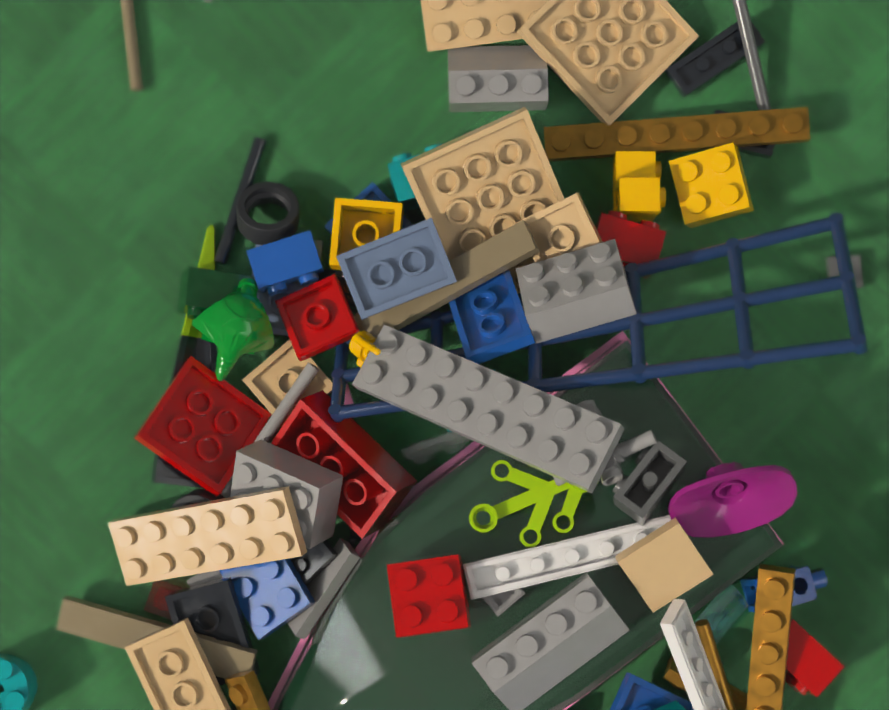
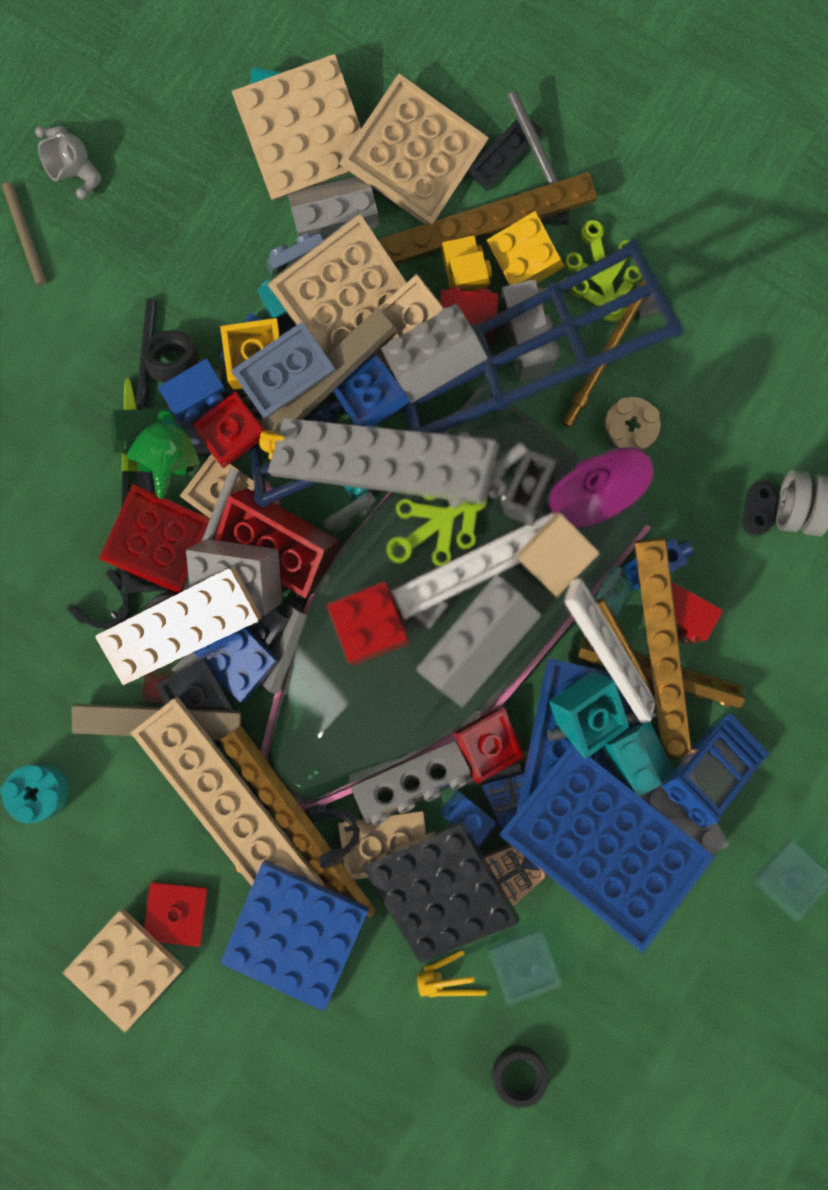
camera: 15 degrees left, 0 degrees up
none -> black piece [67,568,131,630]
none -> sand blue plate [266,232,323,277]
none -> light grey brick [498,279,559,383]
none -> pearl gold bar [562,279,646,428]
none -> lime plant [565,220,642,322]
none -> tan plate [604,397,661,450]

